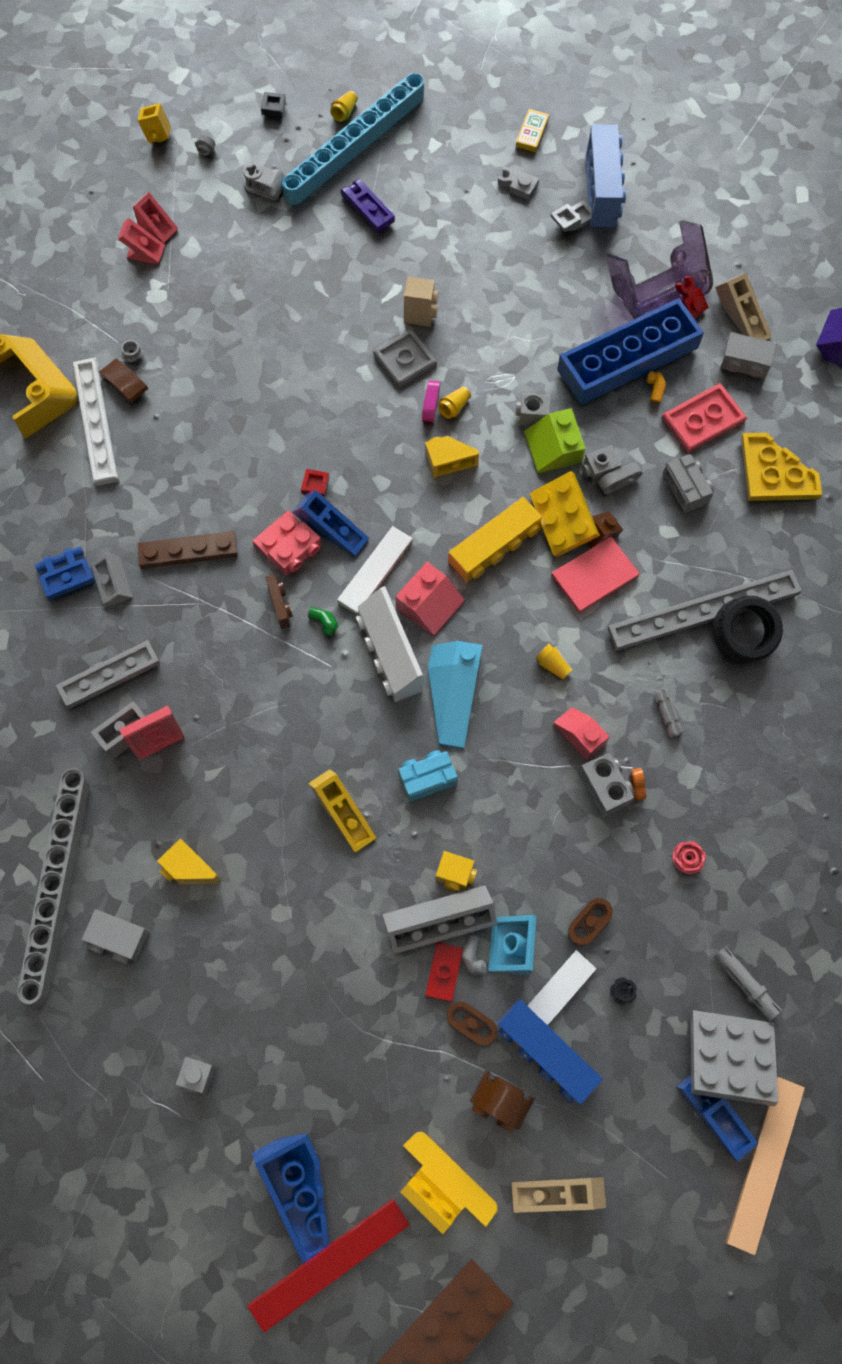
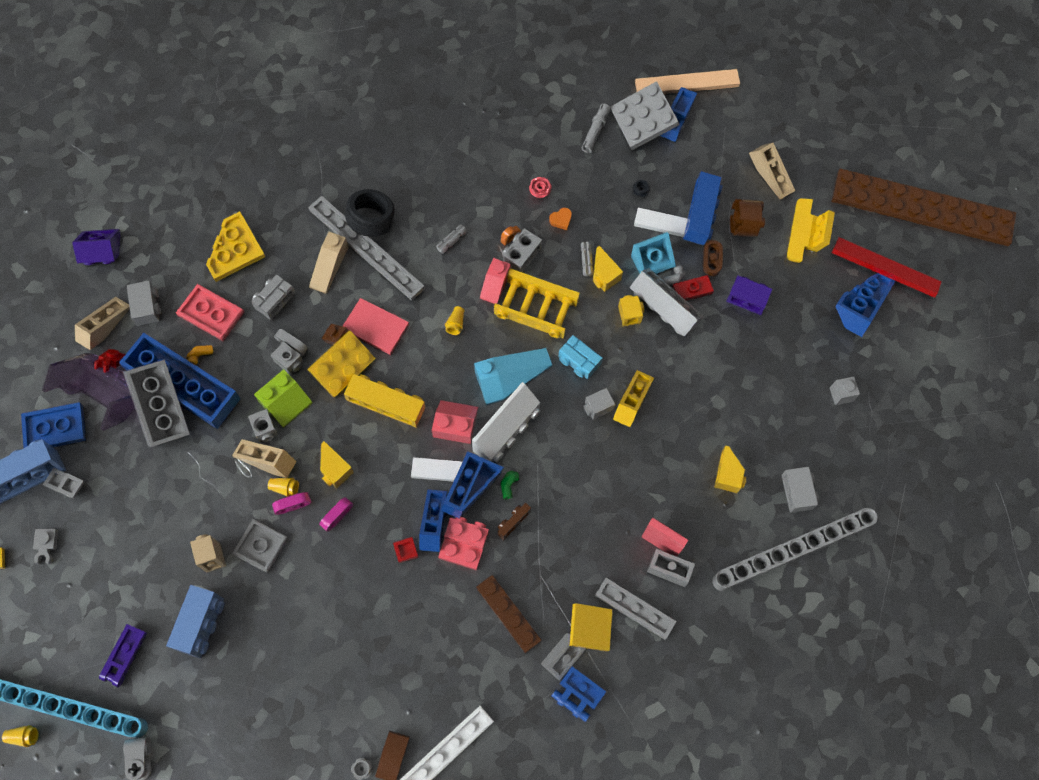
camera: 120 degrees left, 0 degrees up
reddish brown plate [568,898,613,946] -> none
none -> blue plate [21,402,86,448]
none -> light grey slope [123,360,190,447]
none -> medium blue brick [166,585,224,658]
none -> tan slope [232,439,296,478]
none -> tan slope [309,232,349,294]
none -> dark pink beam [319,497,353,532]
none -> blue wedge [441,451,504,519]
none -> yellow fence [494,268,580,339]
none -> orange tile [549,208,572,230]
none -> yellow tile [569,603,612,651]
none -> light grey axle [581,242,593,277]
none -> light grey brick [583,388,615,420]
none -> yellow slope [593,246,623,292]
none -> dark purple brick [726,275,772,315]

